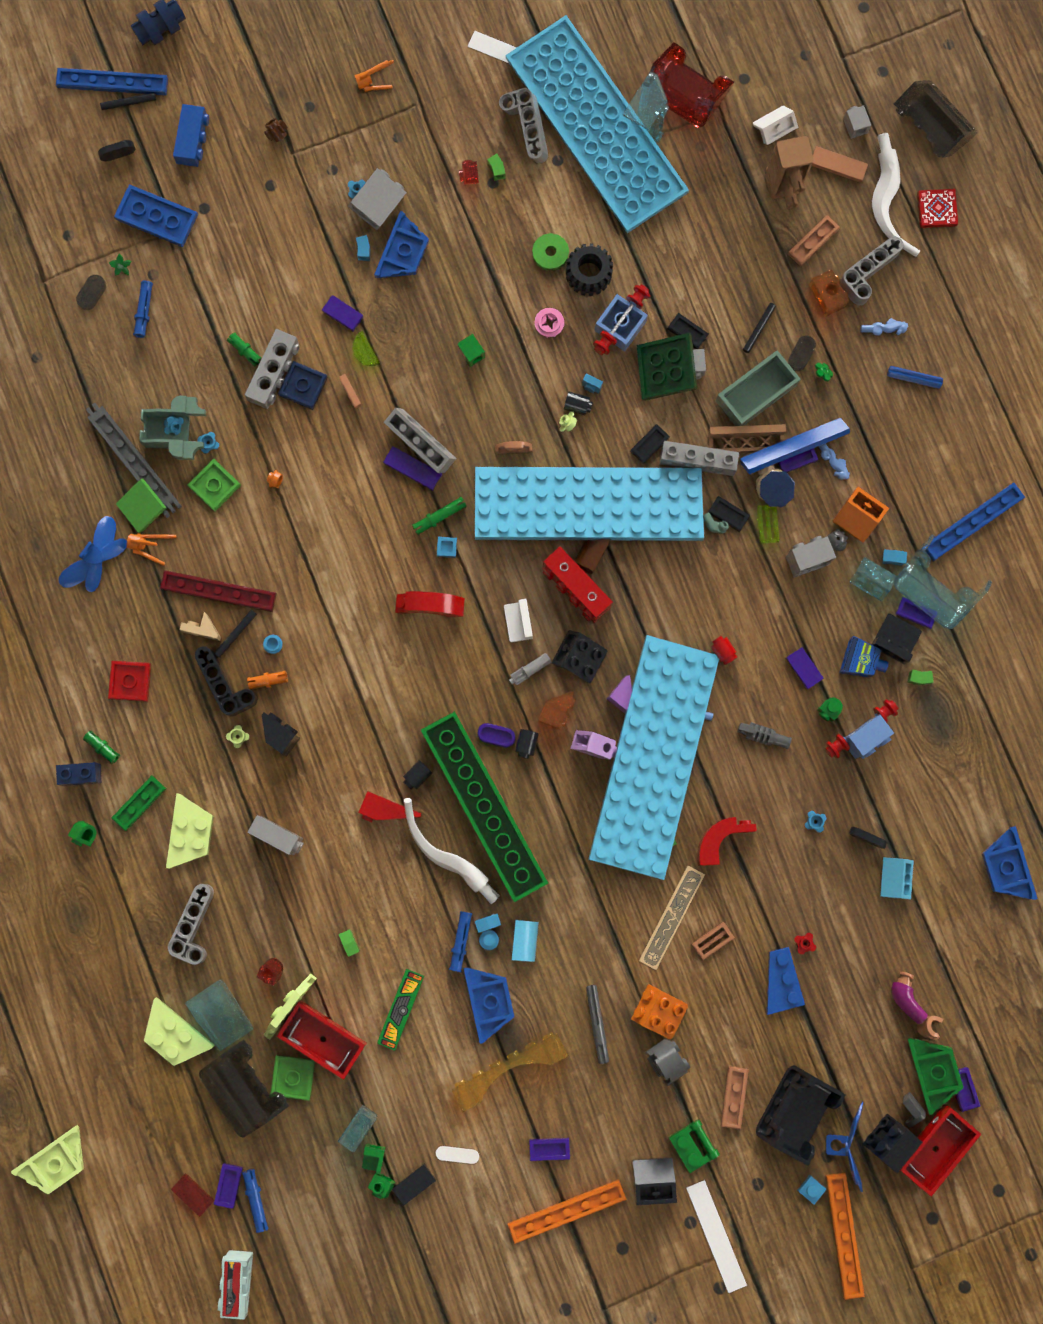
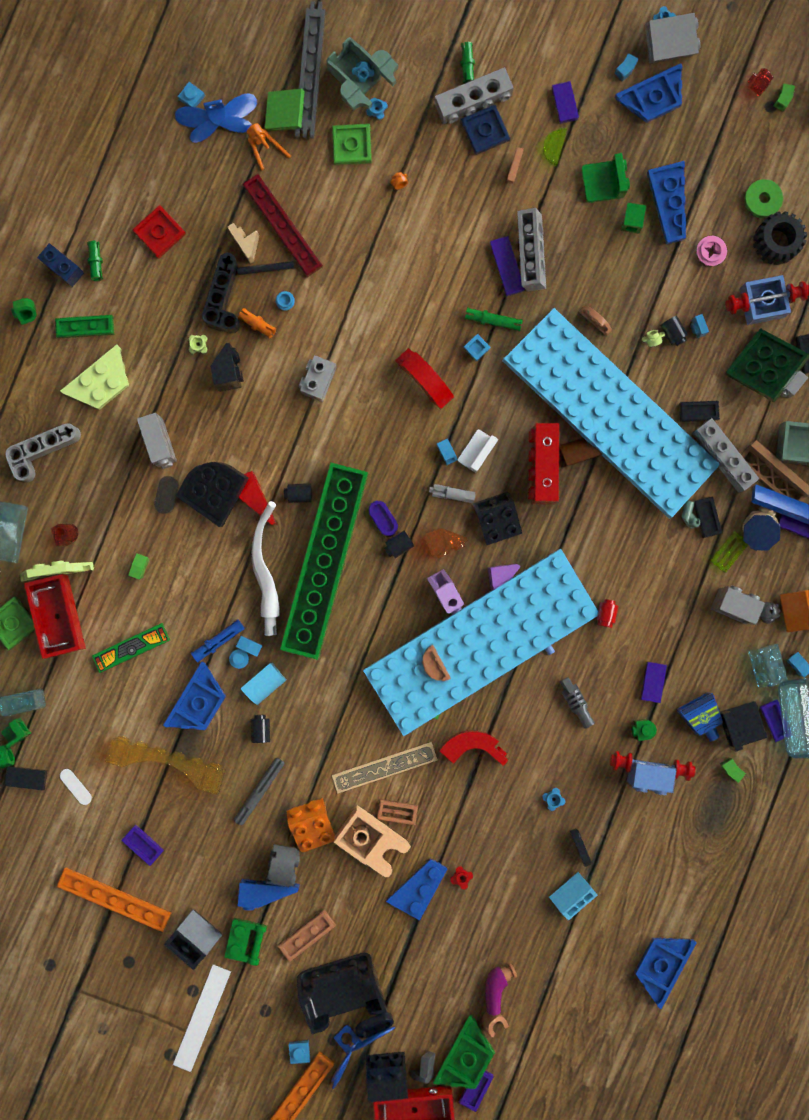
camera: 50 degrees right, 5 degrees up
none -> clear smoke tile [154,476,179,514]
none -> black plate [176,462,249,527]
none -> dark azure plate [178,82,205,107]
none -> blue slope [238,879,300,911]
none -> black brick [250,714,270,743]
none -> light grey brick [299,355,337,402]
none -> light nougat brick [334,805,411,877]
none -> black tile [355,1012,394,1038]
none -> nougat tile [422,644,451,681]
none -> dark azure piece [437,438,457,465]
none -> green bracket [581,153,630,203]
none -> blue wing [647,161,686,245]

